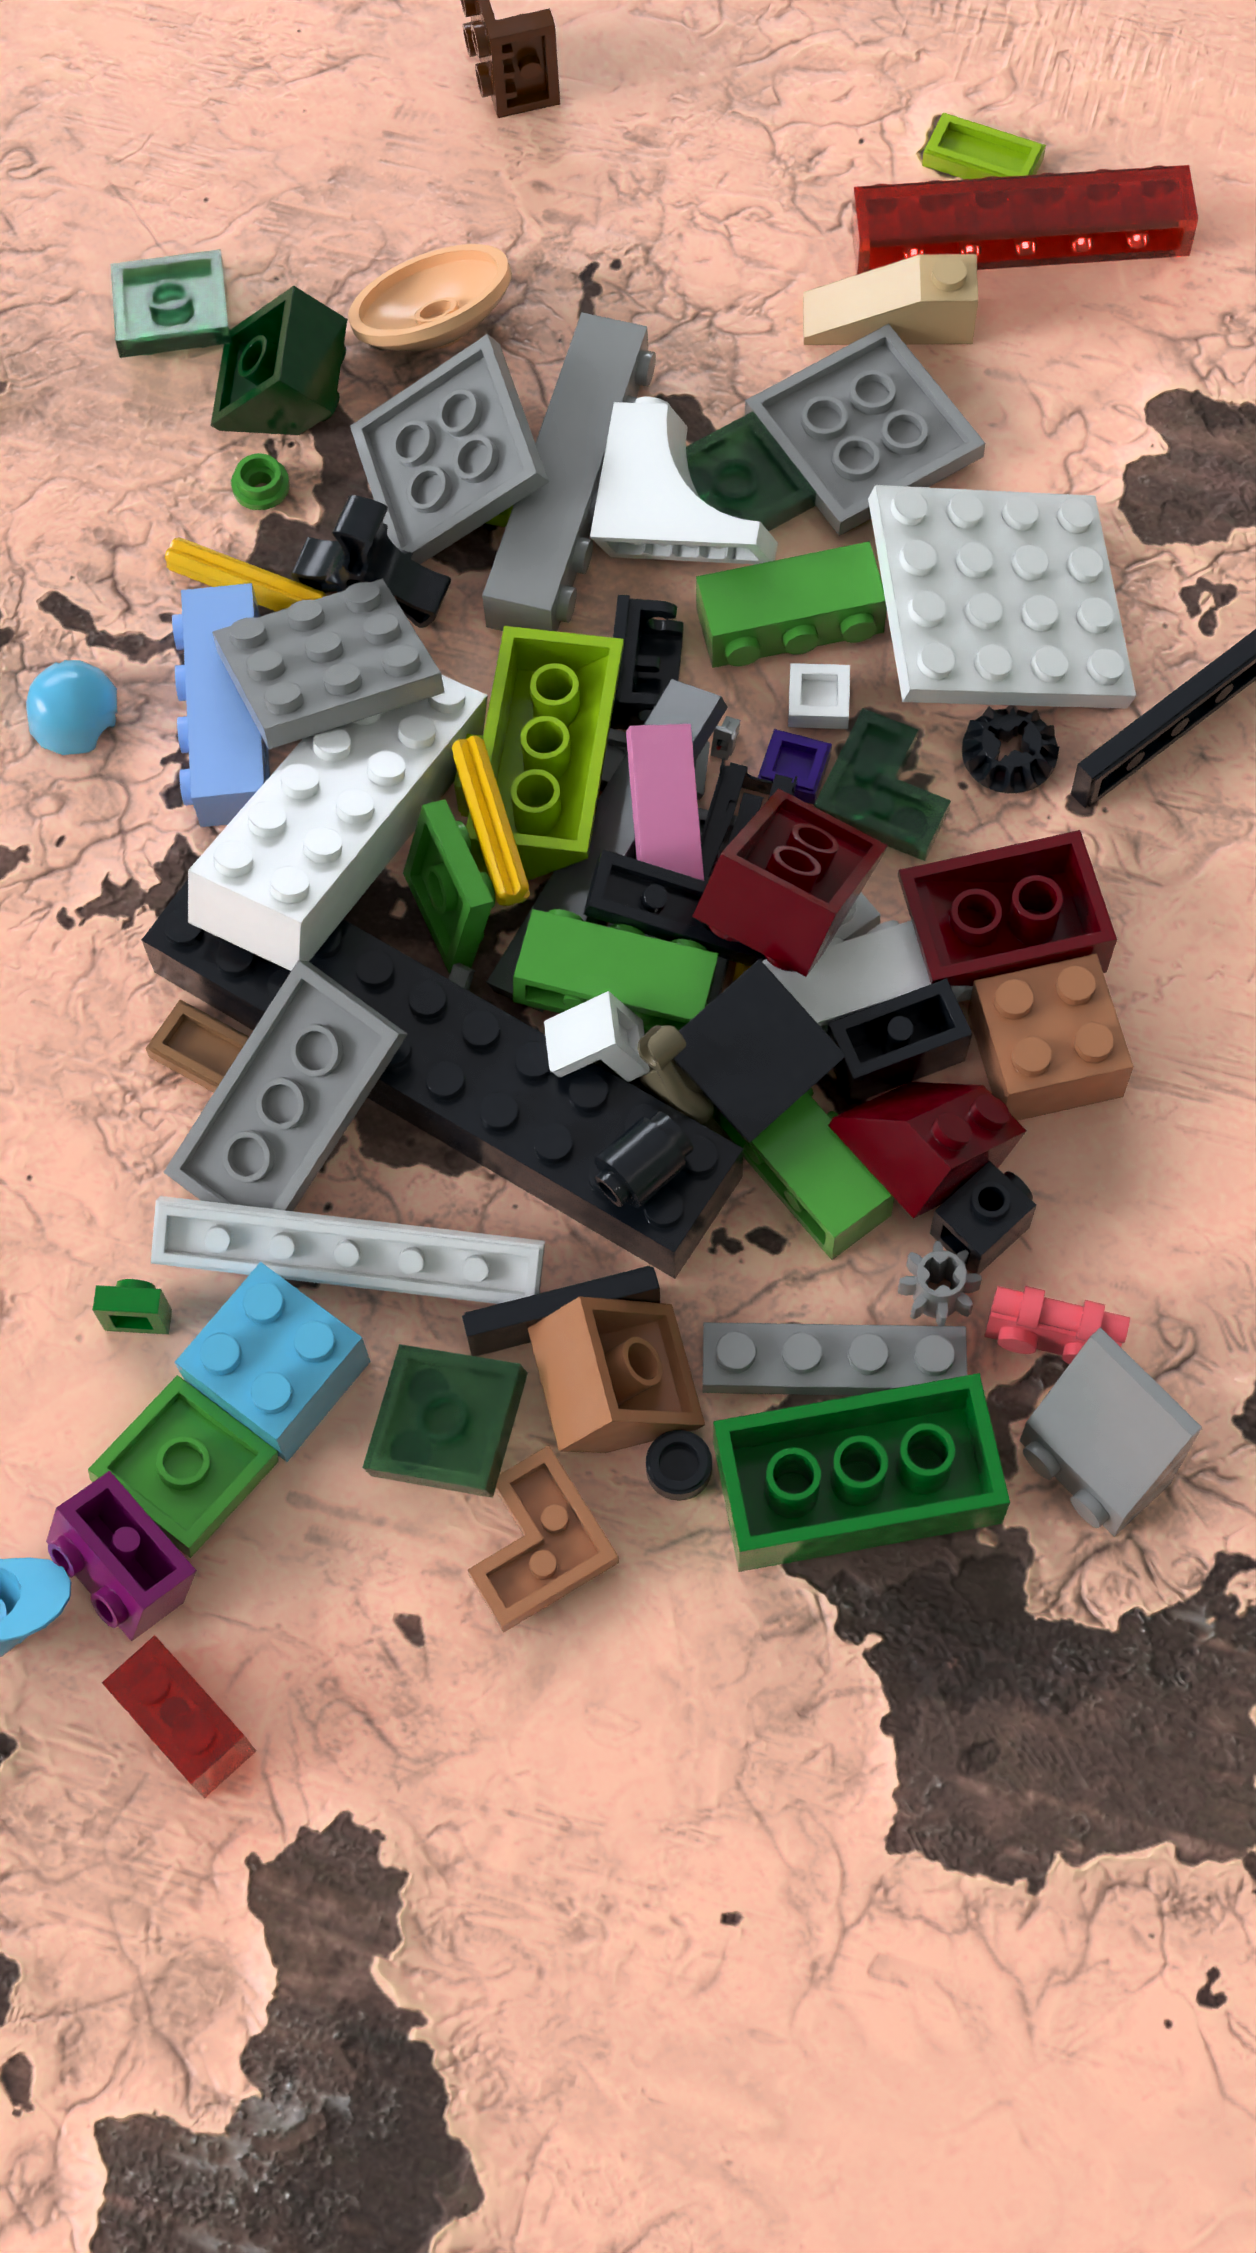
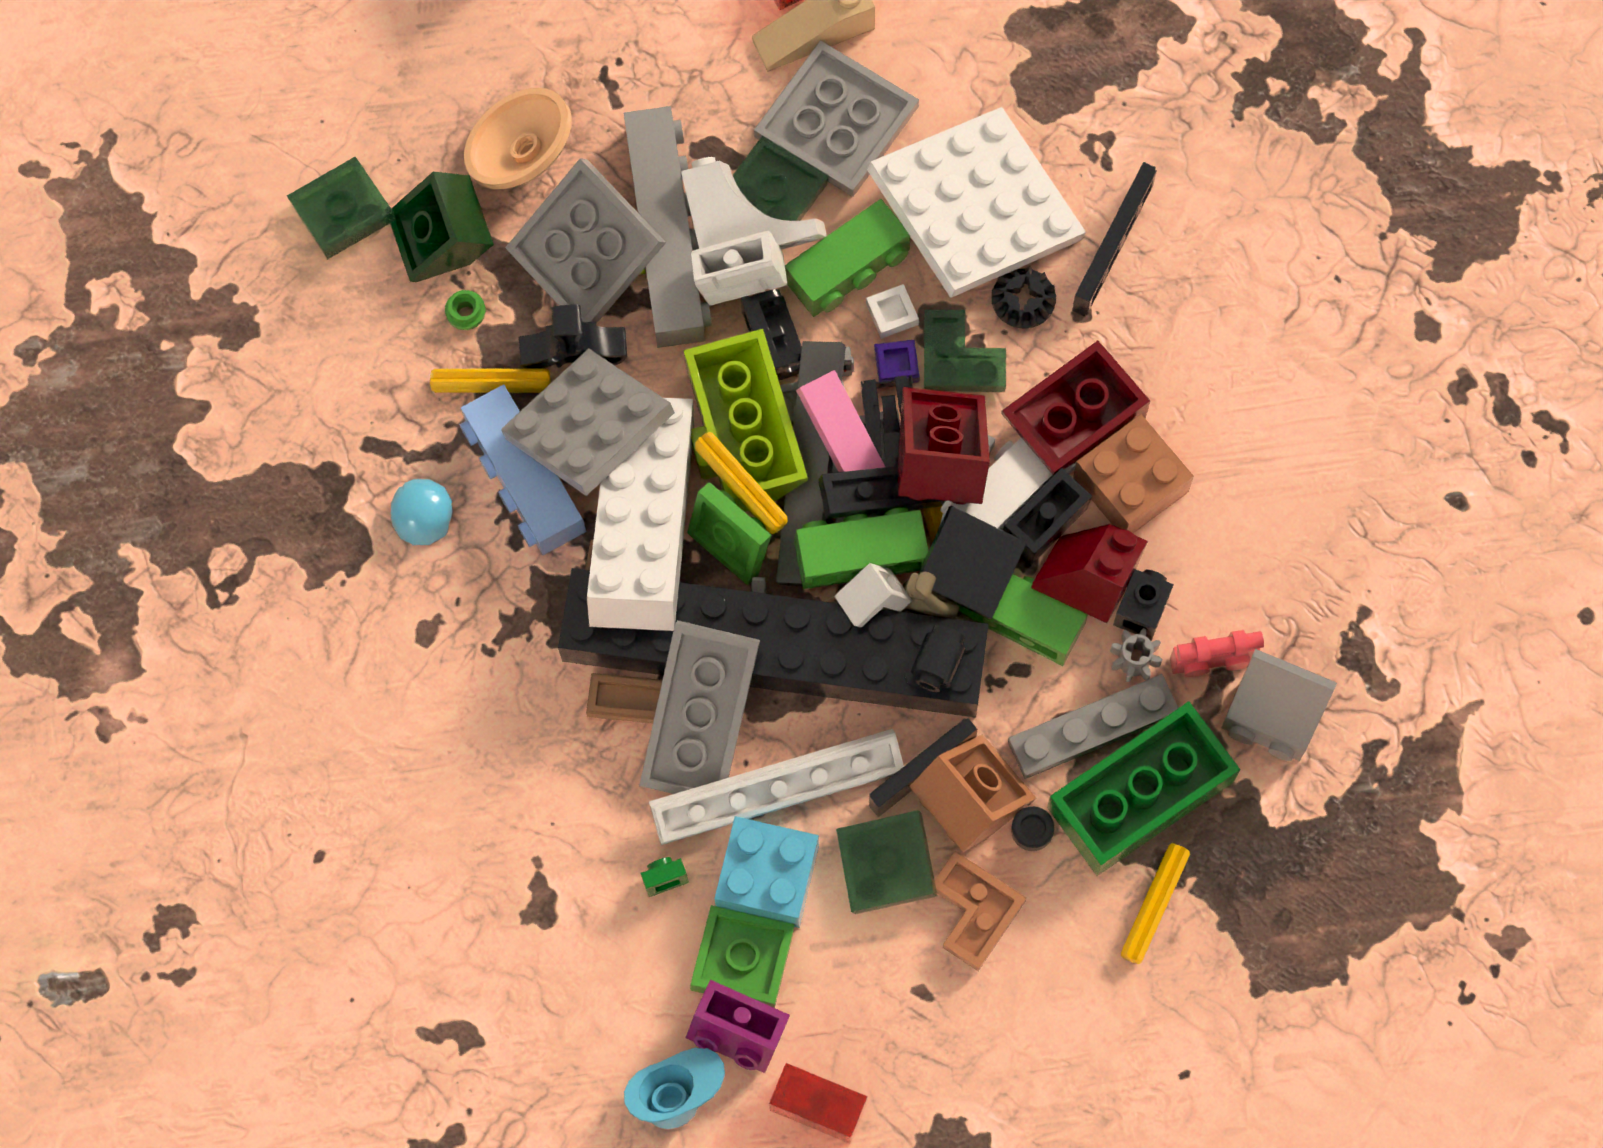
camera: 25 degrees left, 5 degrees up
none -> white brick [691,230,787,306]
none -> yellow axle [1121,843,1190,964]

